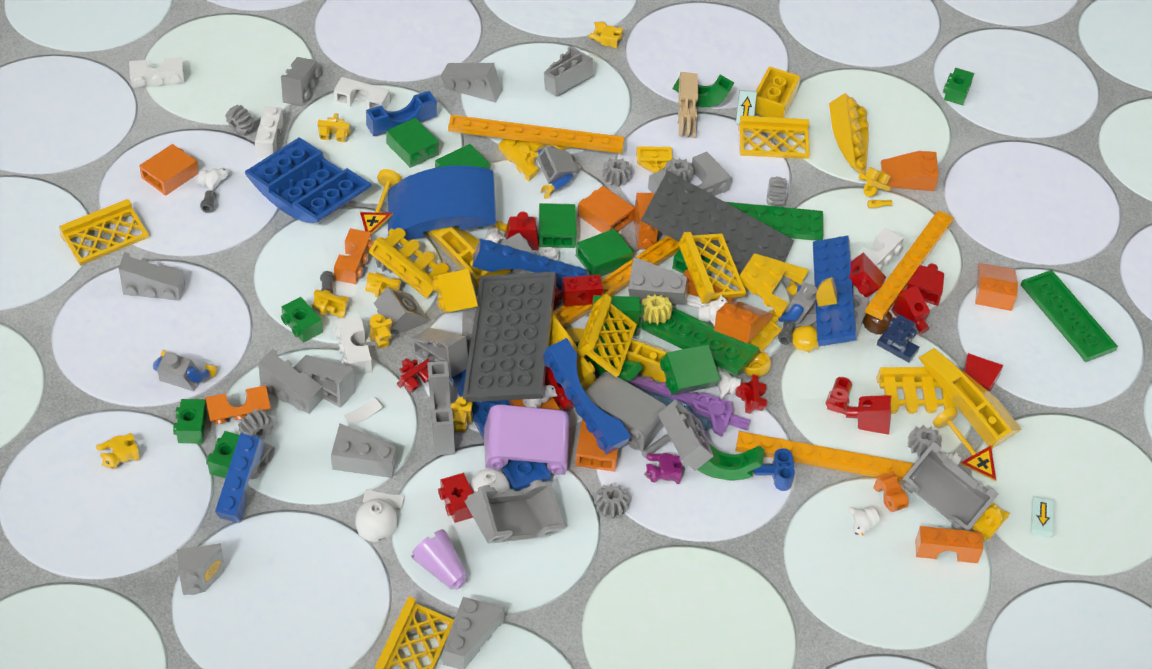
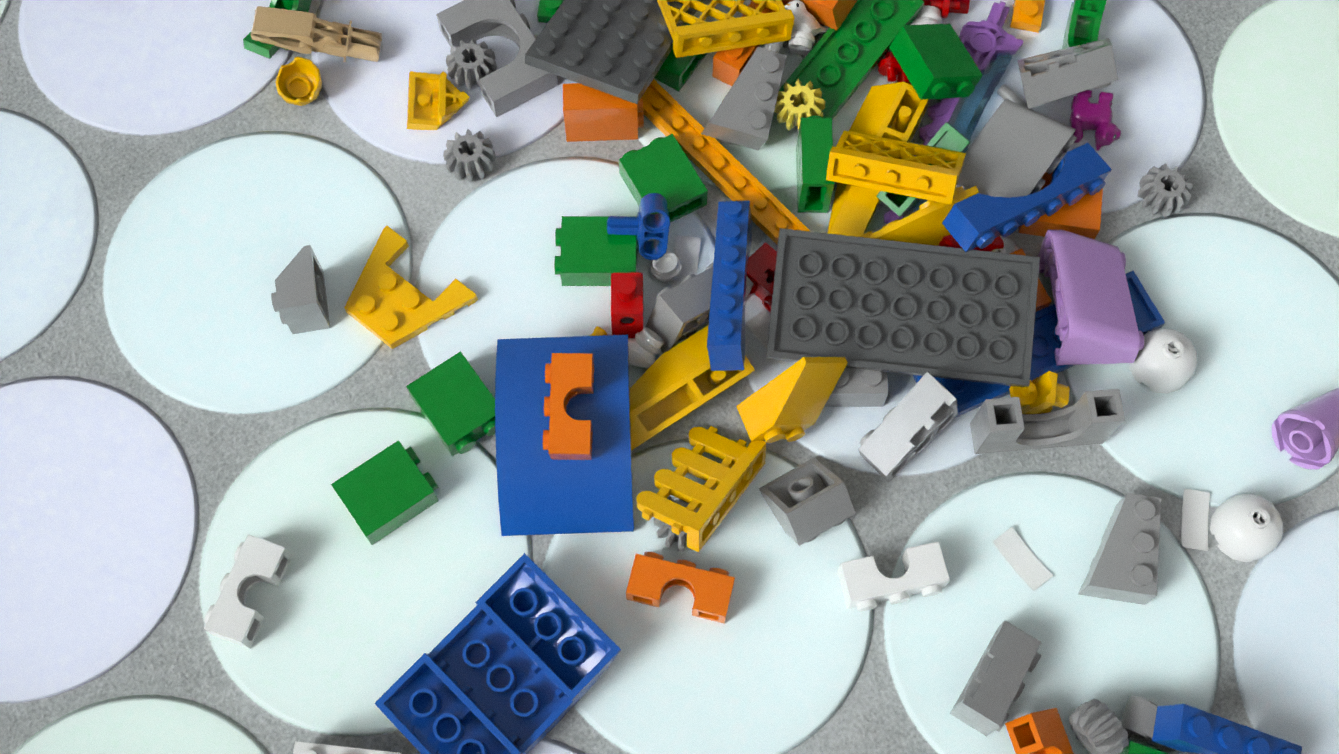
camera: 85 degrees left, 20 degrees up
light grey wedge [281,57,320,106] -> none
green brick [281,297,323,343] -> none
light grey wedge [293,355,355,408] -> none
yellow hips [312,289,348,318] -> none
yellow hips [317,113,351,142] -> none
dark grey pin [320,271,335,294] -> none
yellow piece [360,169,402,235] -> none
yellow hips [365,272,401,298] -> none
blue arch [366,91,437,136] -> none
yellow hips [369,314,392,349] -> none
red hips [397,358,430,393] -> none
red brick [438,472,473,523] -> none
light grey wedge [441,63,503,103] -> none
light orange plate [448,115,624,154] -> none
light grey windscreen [465,480,565,544] -> none
light grey torso [526,146,581,199] -> none
light grey wedge [544,46,594,96] -> none
red brick [562,275,603,307] -> none
orange brick [578,186,635,233] -> none
yellow animal [589,21,623,49] -> none
none -> light grey slope [271,245,330,334]
none -> yellow hair [275,57,322,106]
none -> orange arch [543,353,594,460]
none -> blue beam [607,193,670,260]

